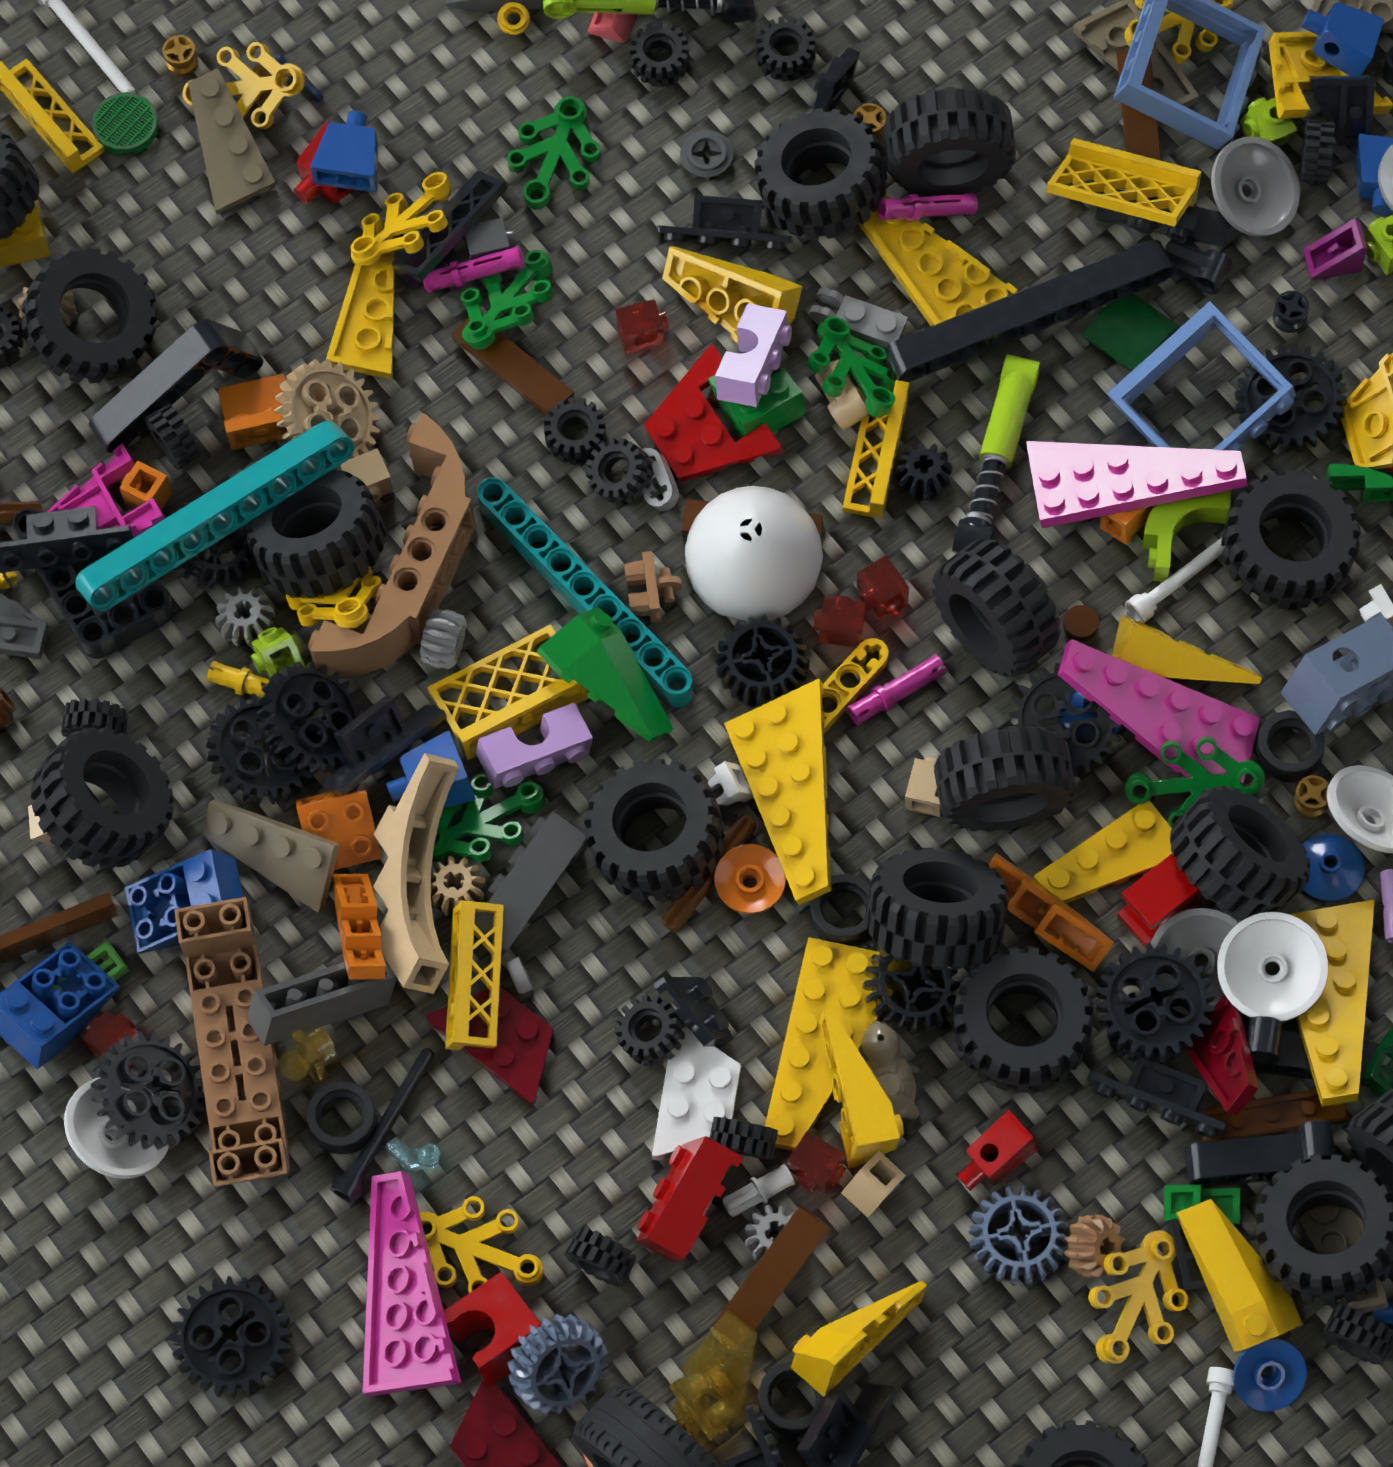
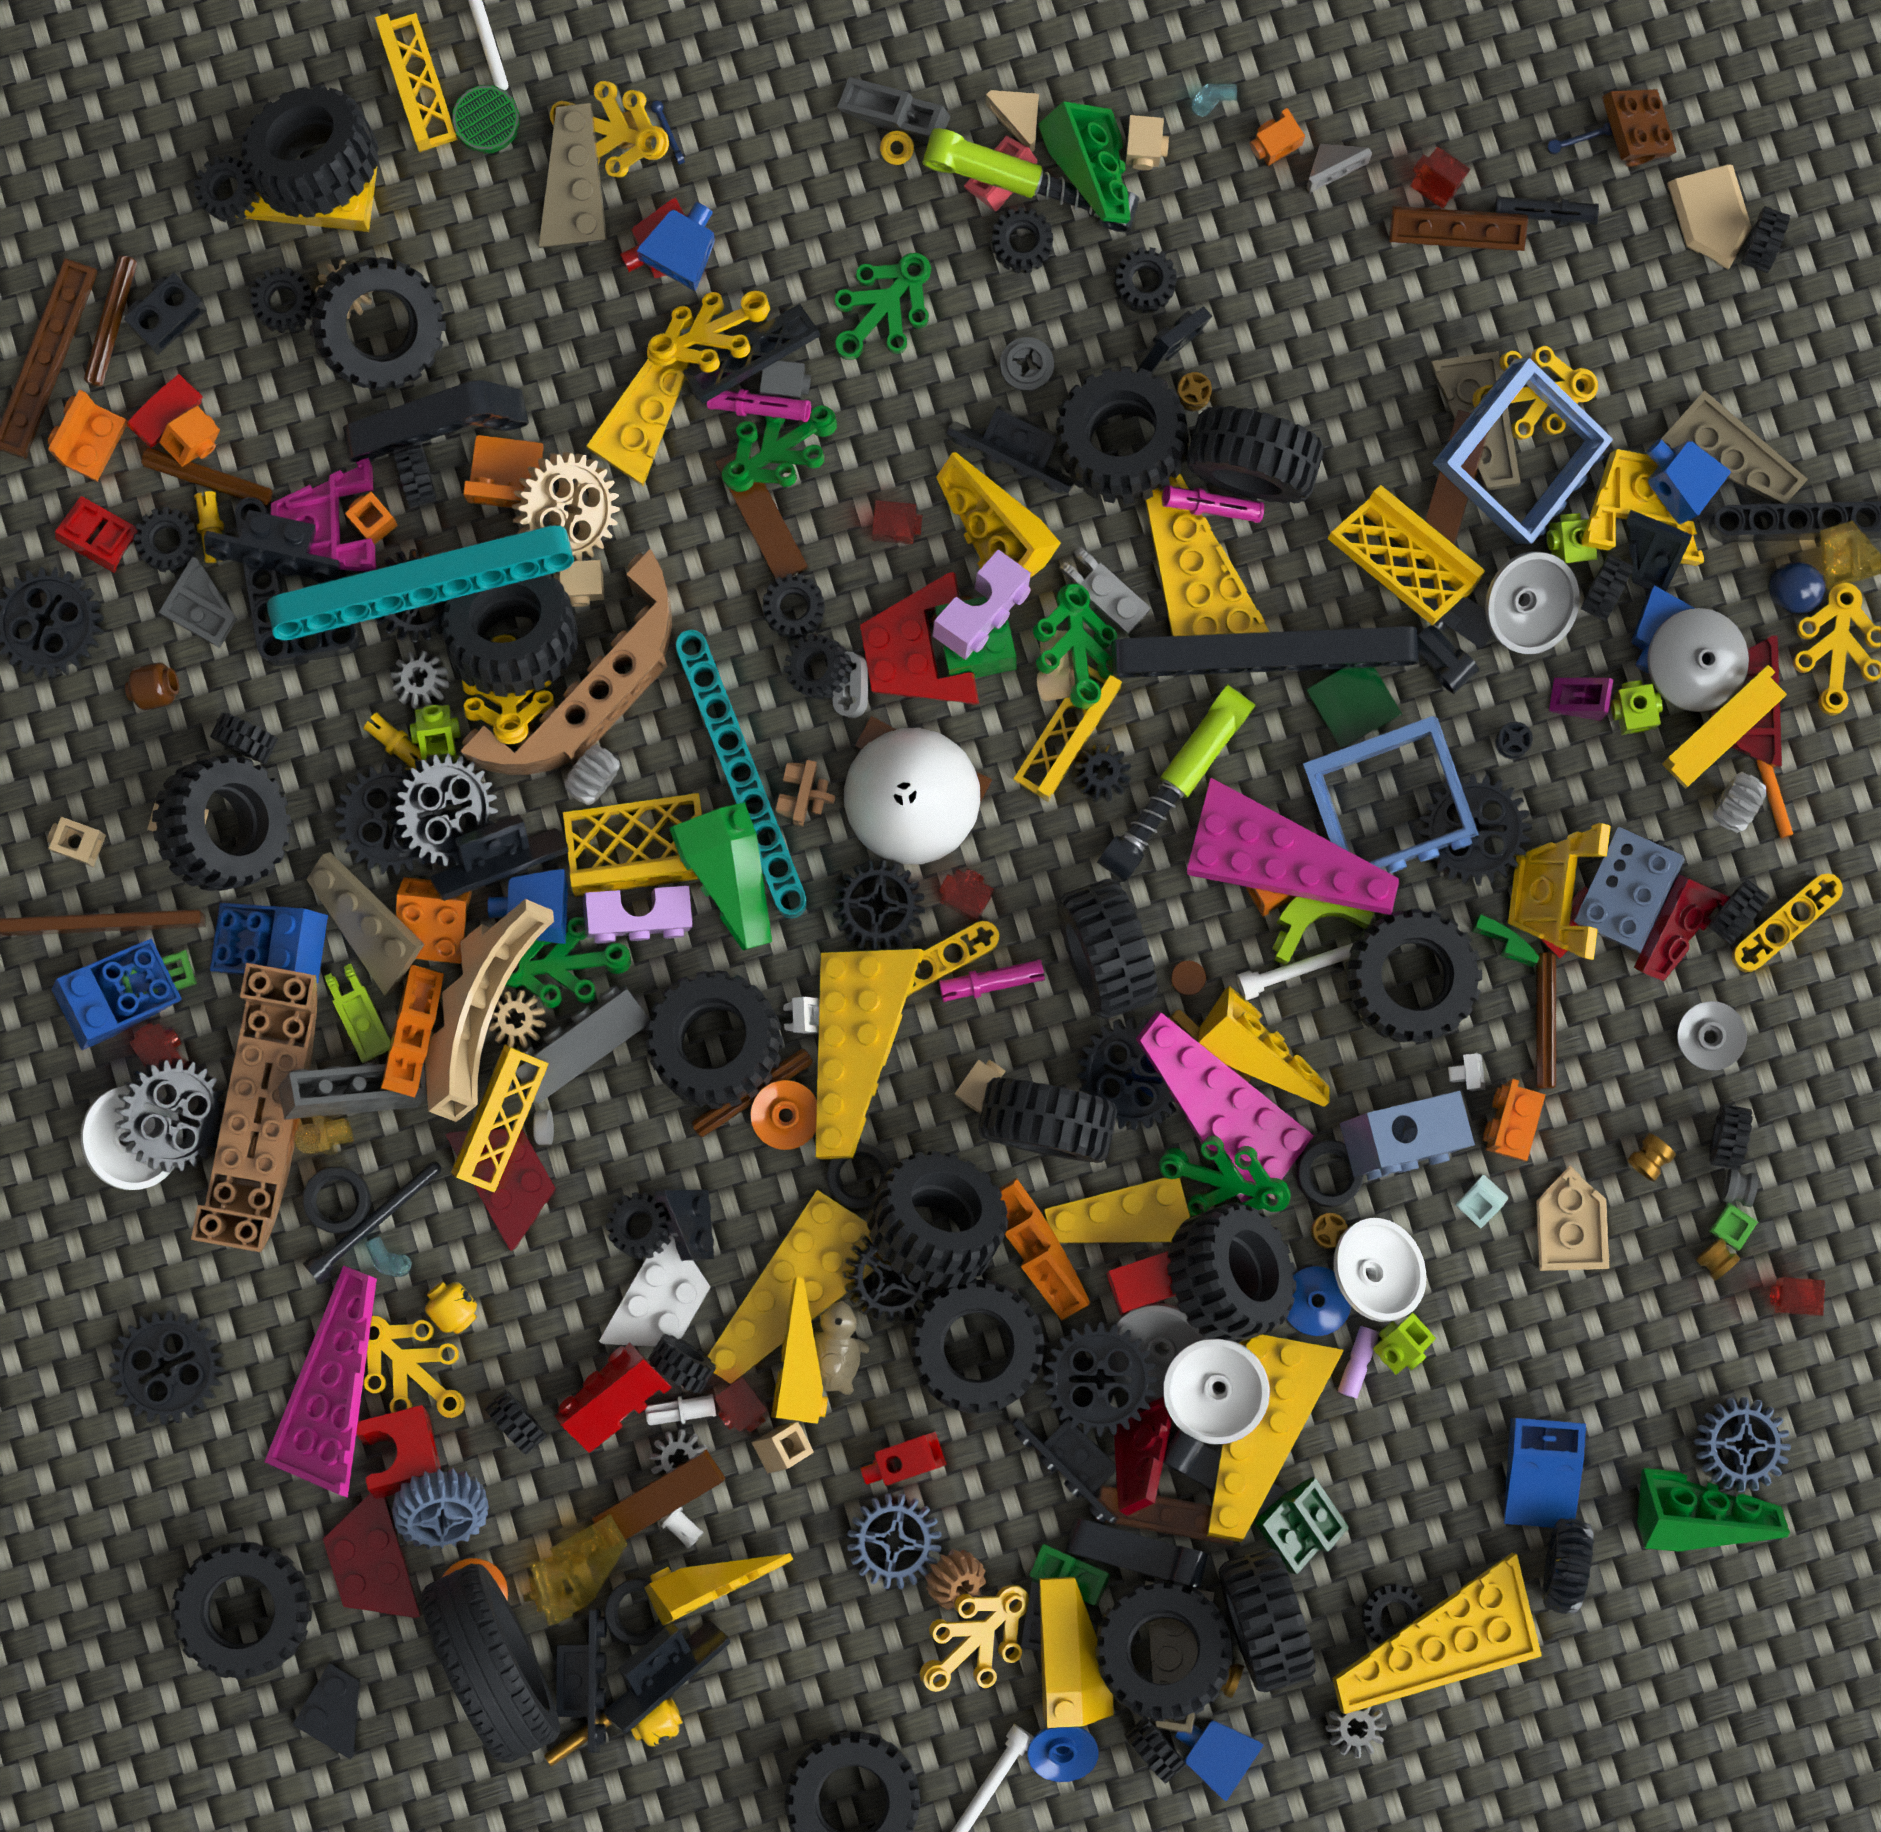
camera: 15 degrees right, 15 degrees up
pearl gold wheel [163,35,198,77] -> none
clear red brick [856,556,909,619] -> none
none -> lime hinge [324,963,391,1064]
none -> yellow head [425,1281,477,1334]
none -> white axle [660,1507,704,1549]

